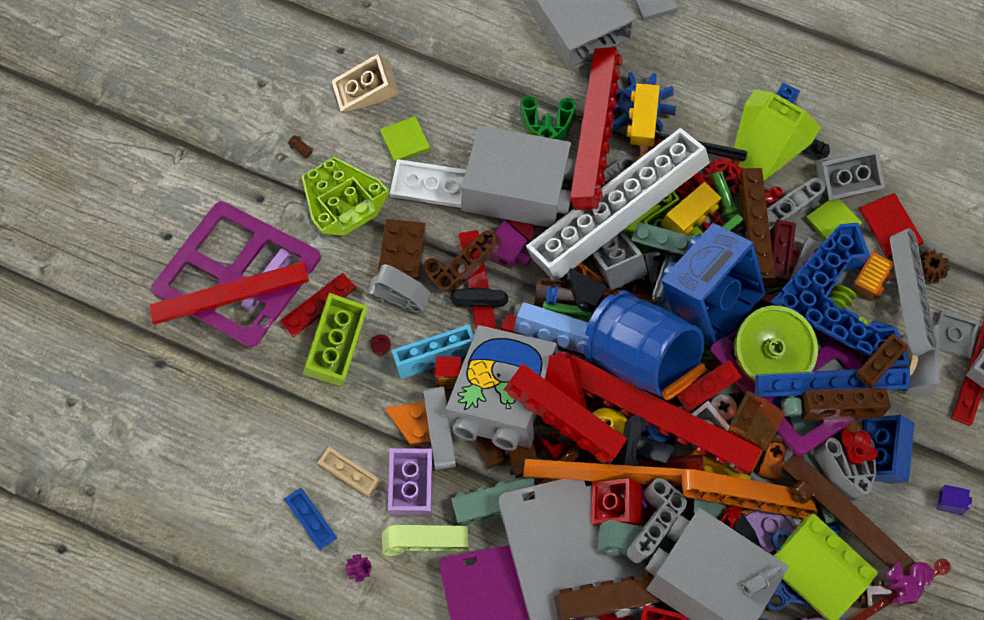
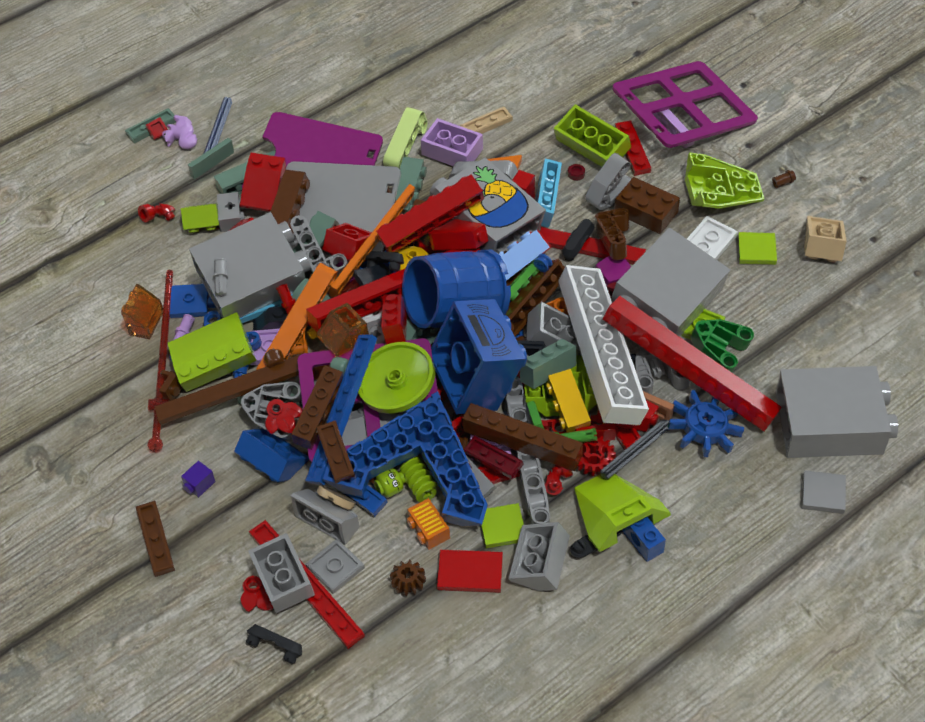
camera: 120 degrees right, 15 degrees down
red tile [150,261,309,325] -> none
blue tile [284,487,337,551] -> none
magenta gear [345,554,372,582] -> none
black slope [567,268,607,313] -> none
yellow brick [627,83,660,147] -> none
orange axle [661,363,708,400] -> none
magenta animal [885,561,934,604] -> none
light grey beam [890,228,937,356] -> none

